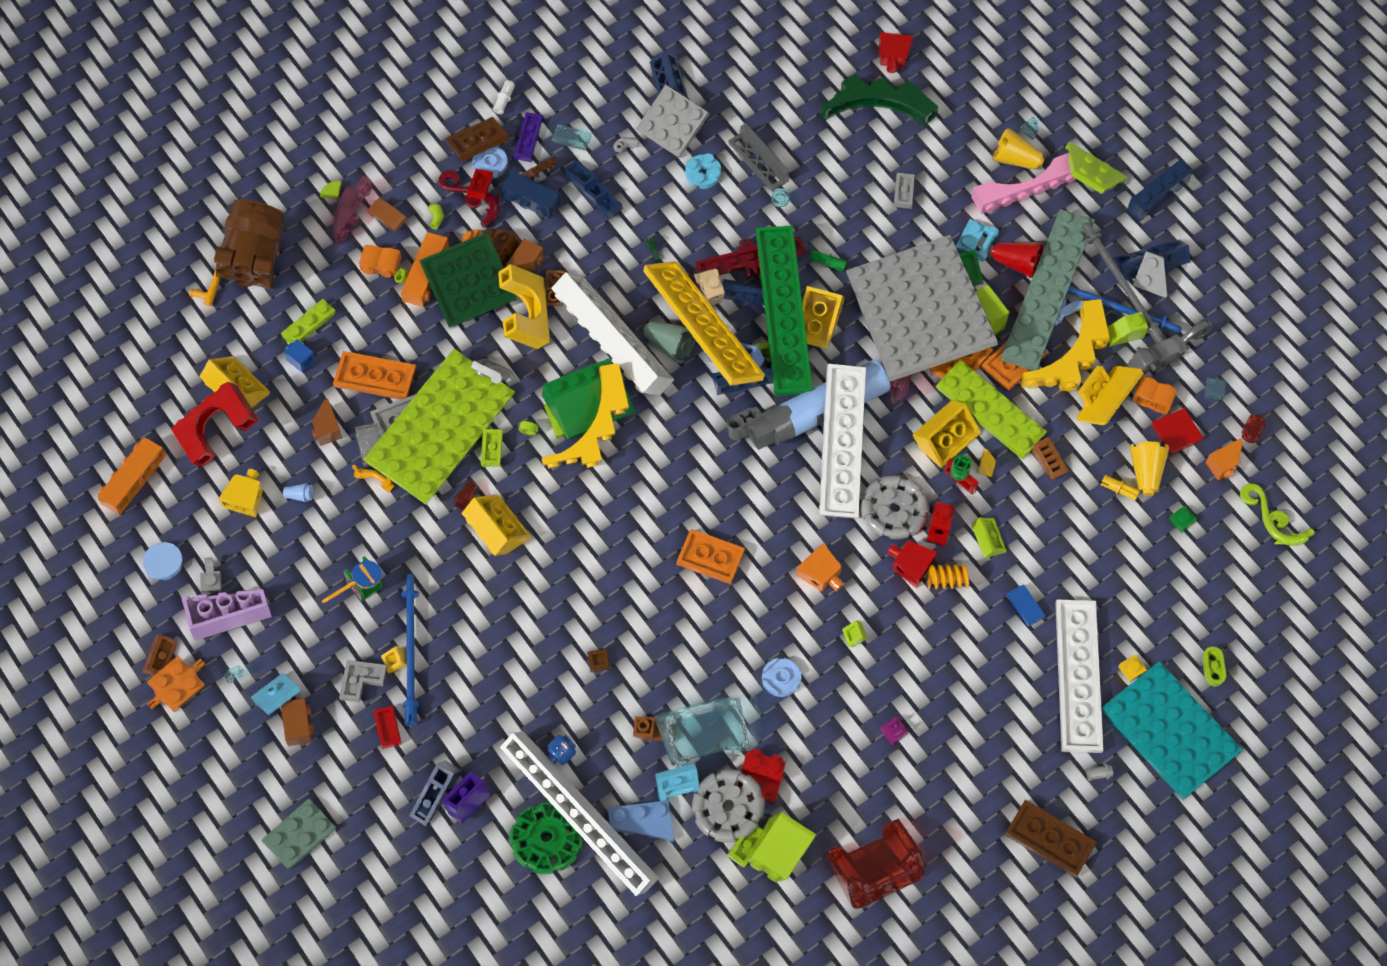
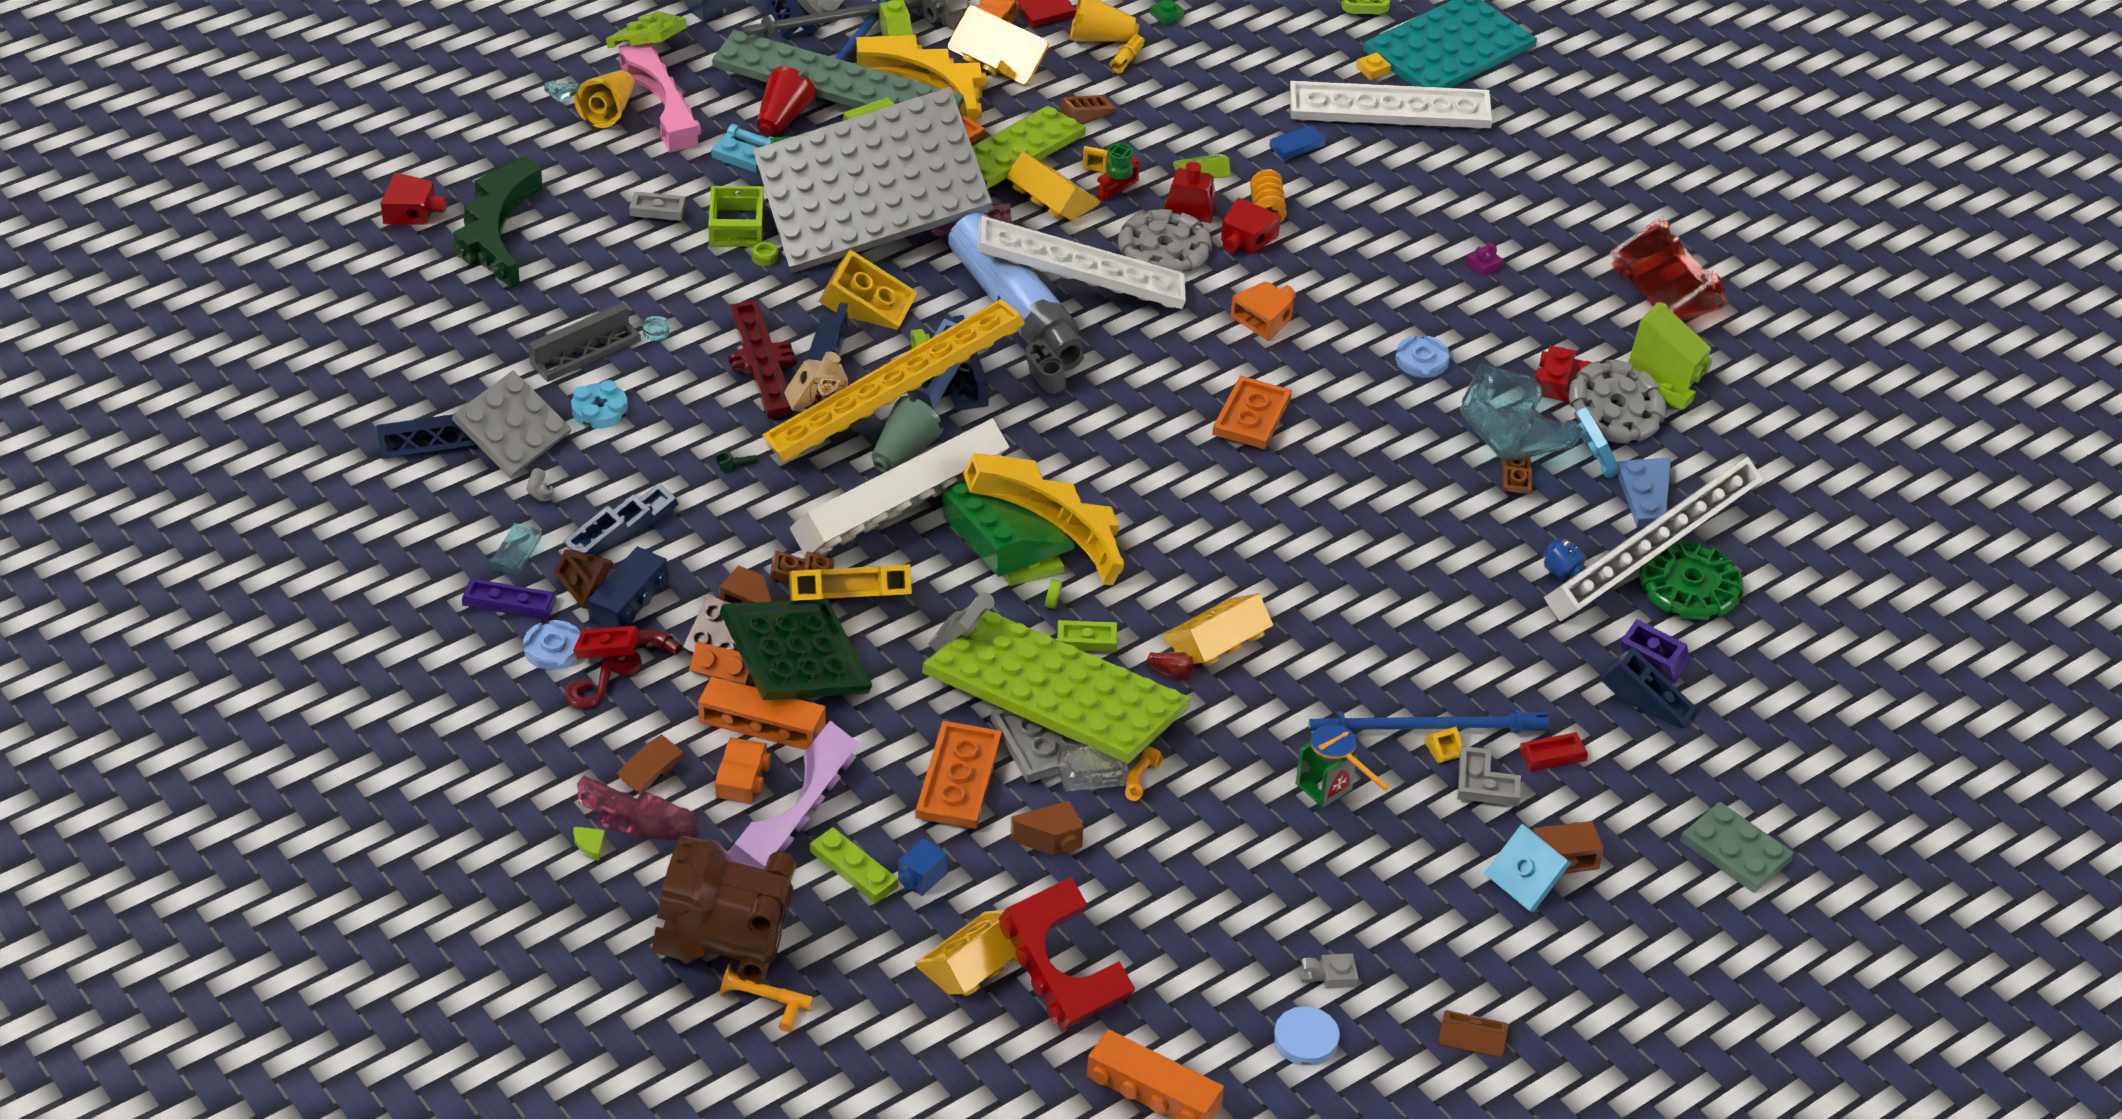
camera: 90 degrees left, 20 degrees down
orange plate [147,656,205,712] -> none
lavender wedge [181,589,272,641] -> none
yellow torso [219,469,263,517] -> none
clear light blue tile [223,665,244,683] -> none
light blue cone [283,483,314,502] -> none
lime hinge [394,268,409,284] -> none
lime arm [428,203,444,230] -> none
reddish brown plate [445,117,509,162] -> none
white axle [493,80,515,114] -> none
reddish brown tile [587,649,610,673] -> none
green plate [756,225,813,396] -> none
green axle [810,250,847,272] -> none
lime plate [842,620,868,647] -> none
reddish brown plate [1004,800,1097,878] -> none
light grey pin [1086,763,1113,781] -> none
none -> lime window [708,186,764,247]
none -> lavender arch [727,721,859,868]
none -> lime tile [751,242,778,266]

